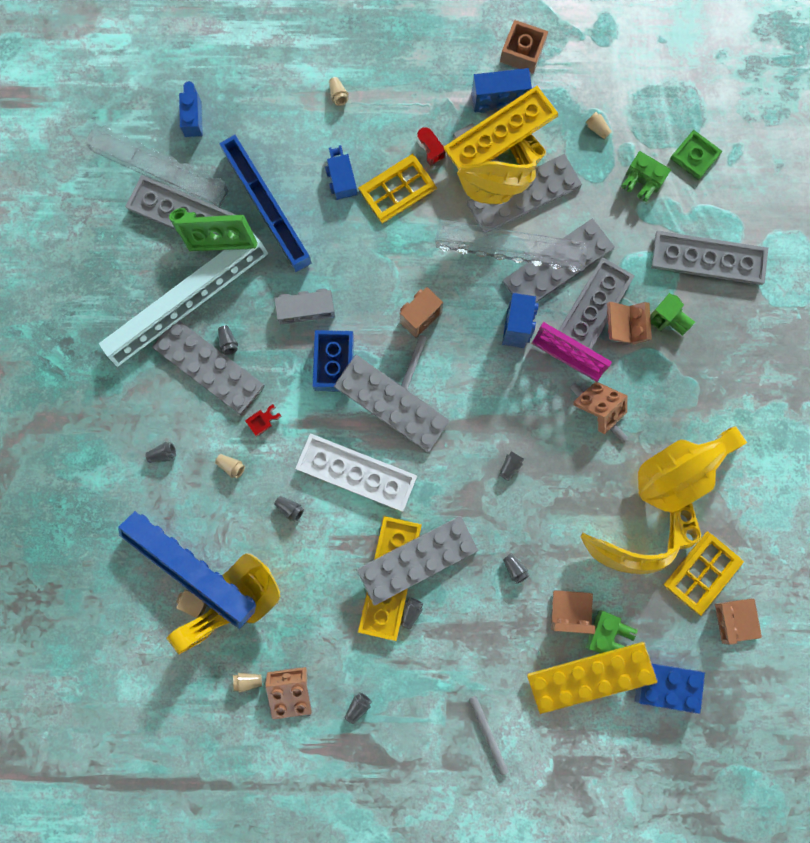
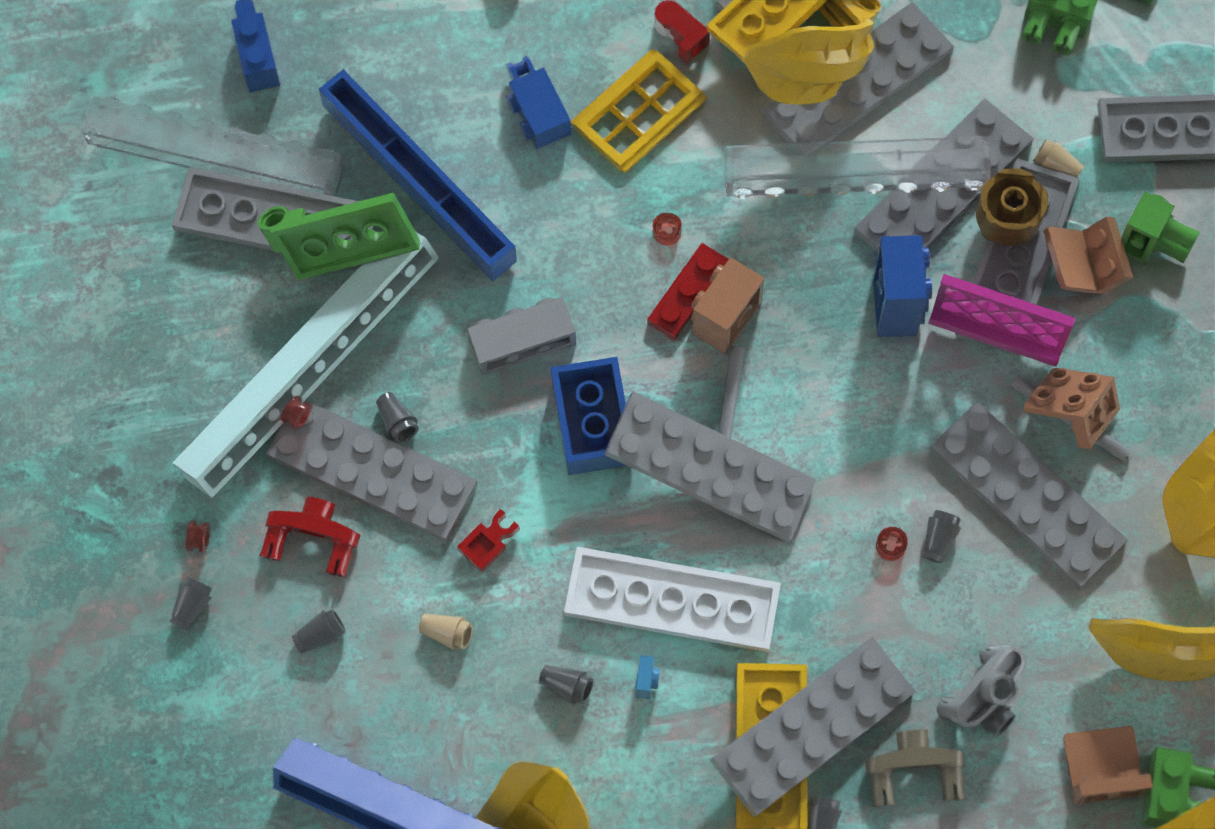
camera: 10 degrees left, 10 degrees down
none -> dark grey cone [170,577,213,630]
none -> clear red bush [186,520,210,553]
none -> red connector [259,496,361,578]
none -> clear red bush [280,396,312,430]
none -> dark azure plate [636,655,660,699]
none -> red plate [647,243,729,341]
none -> clear red bush [652,212,682,246]
none -> dark tan connector [865,730,966,807]
none -> clear red bush [876,527,908,561]
none -> light grey plate [929,401,1128,590]
none -> light grey connector [936,645,1025,728]
none -> pearl gold brick [976,168,1048,246]
none -> tan cone [1033,139,1084,178]

